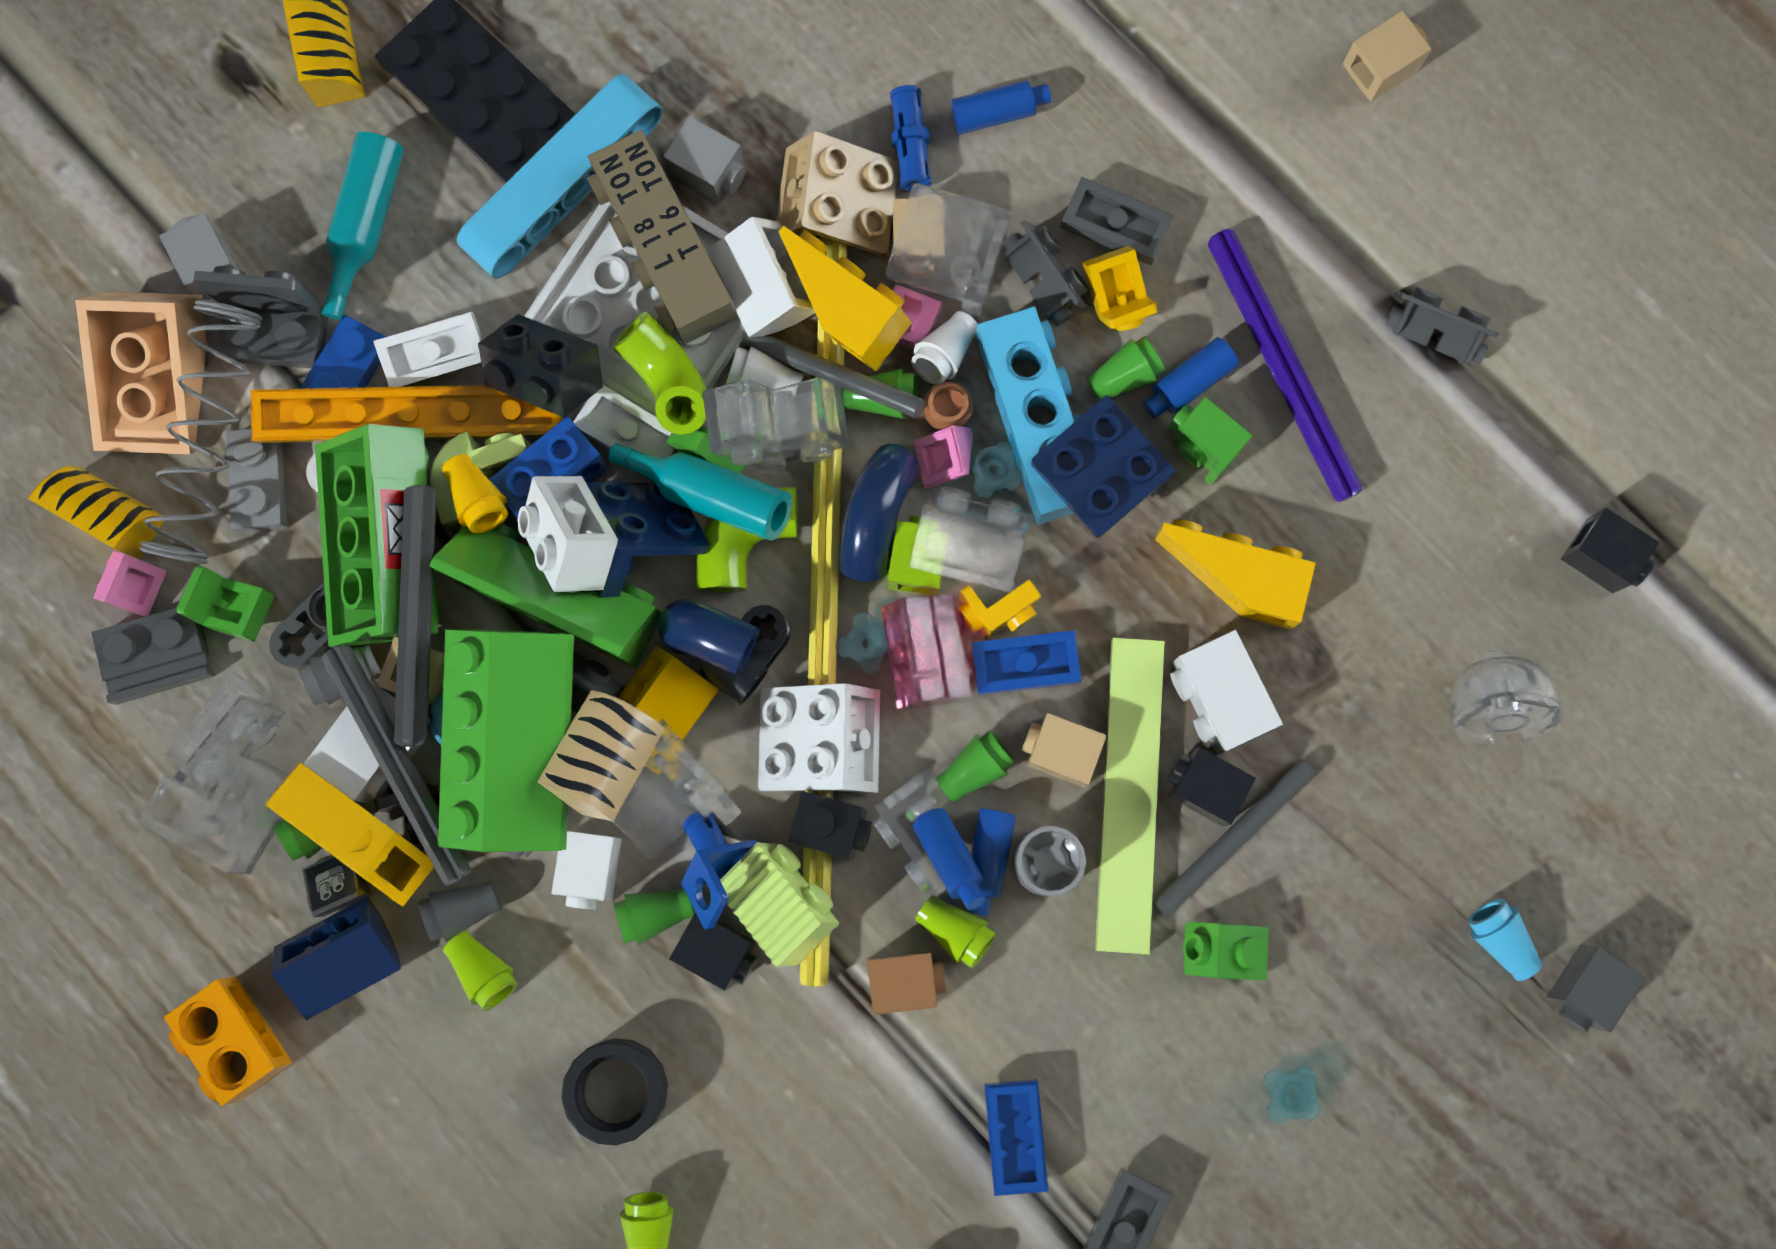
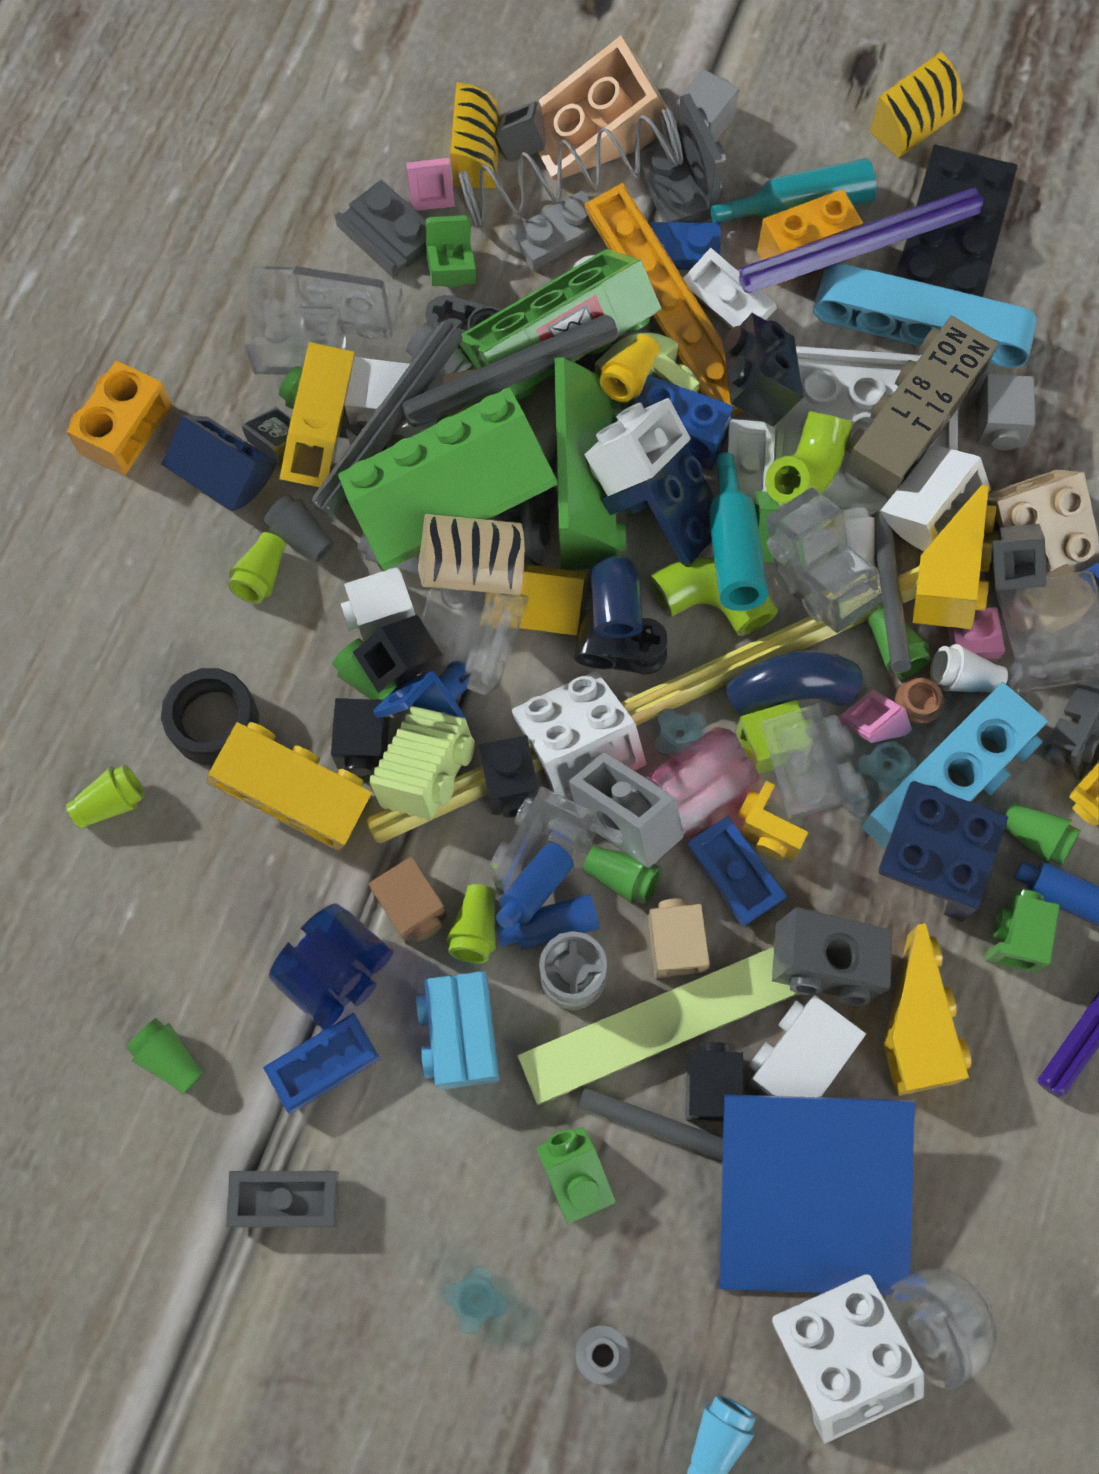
camera: 60 degrees right, 10 degrees down
none -> yellow brick [205,722,372,851]
none -> clear blue brick [269,903,394,1030]
none -> black brick [353,614,443,693]
none -> medium azure brick [416,972,500,1090]
none -> dark grey slope [495,101,546,162]
none -> light grey brick [569,752,684,868]
none -> light grey plate [575,1325,630,1385]
none -> blue piece [719,1094,915,1296]
none -> axle [738,188,983,293]
none -> light orange brick [757,189,863,285]
none -> dark grey brick [772,907,892,1006]
none -> white bracket [772,1274,924,1444]
none -> dark grey brick [991,524,1047,591]

